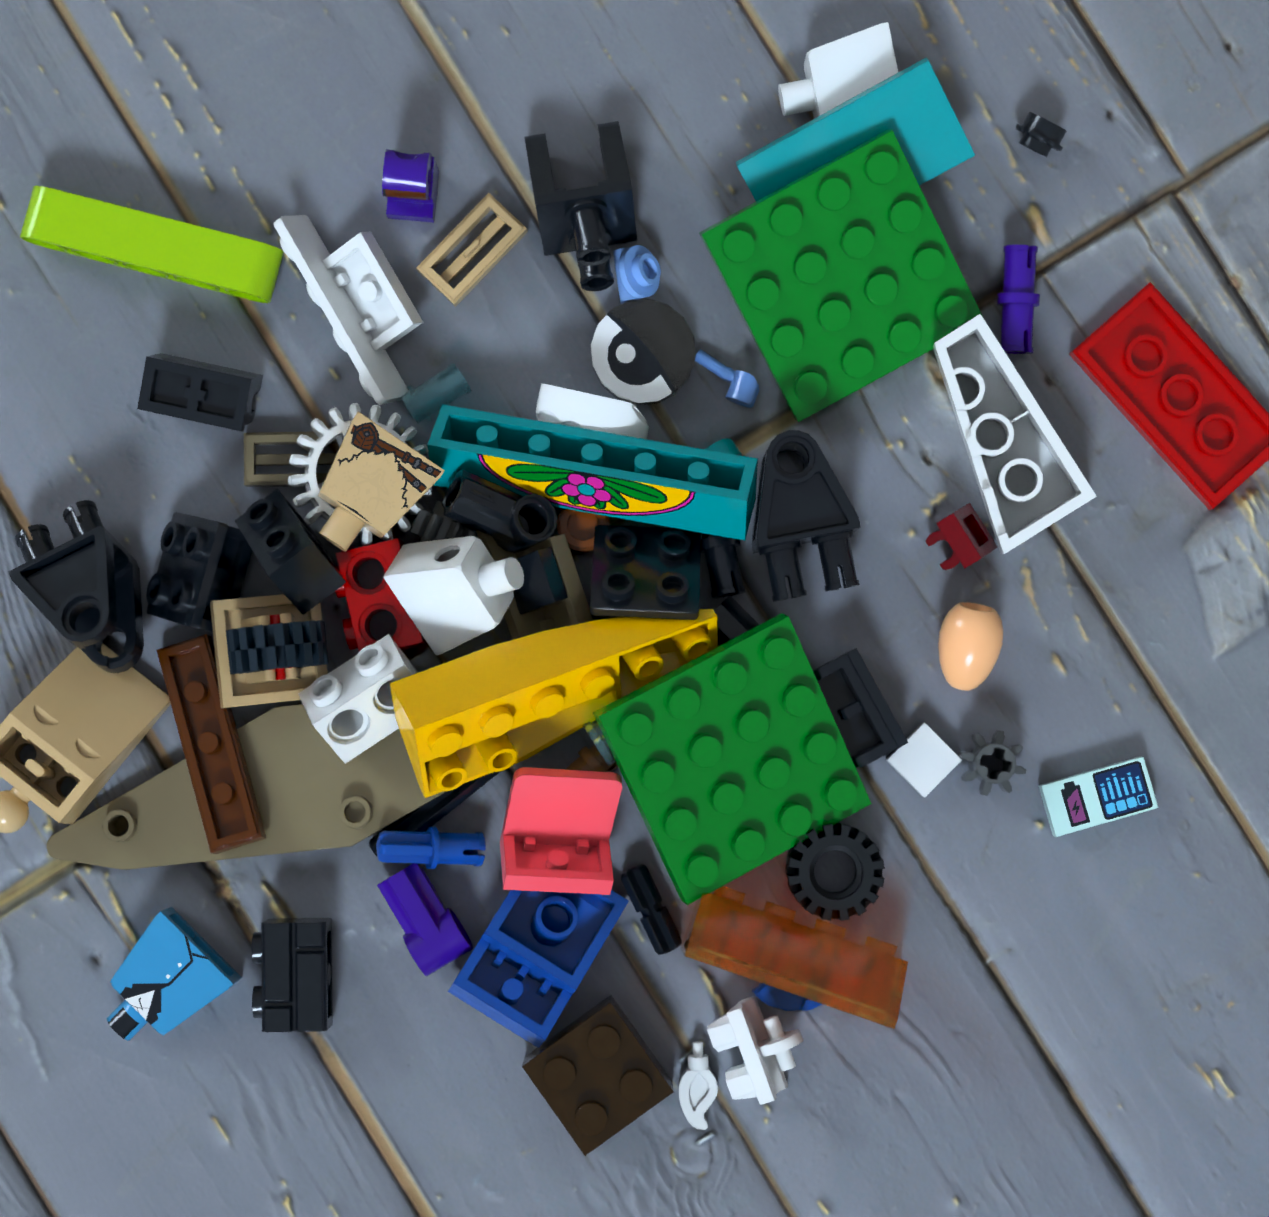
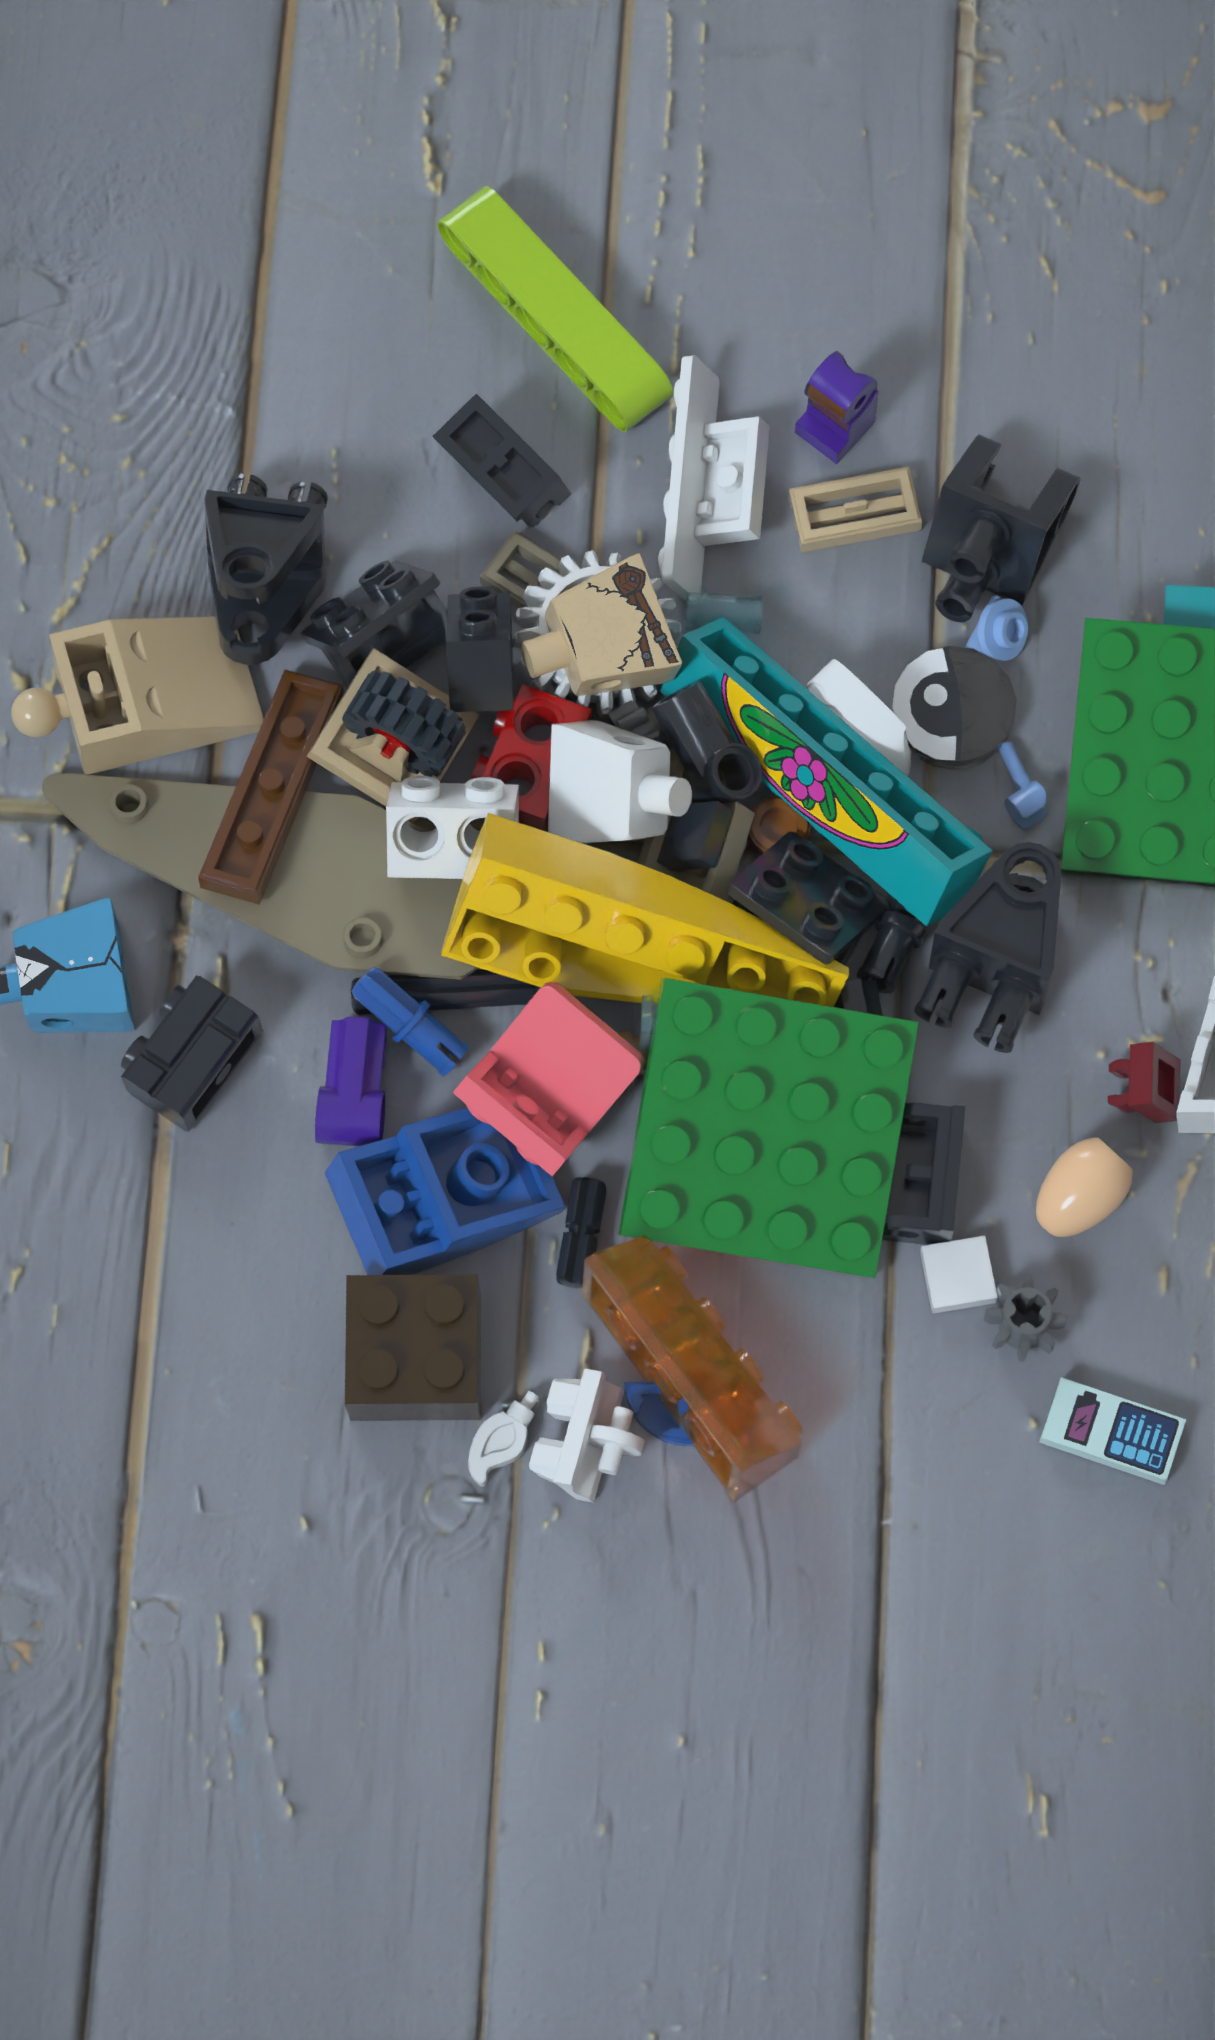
camera: 40 degrees right, 15 degrees down
black tyre [785,822,885,921] -> none

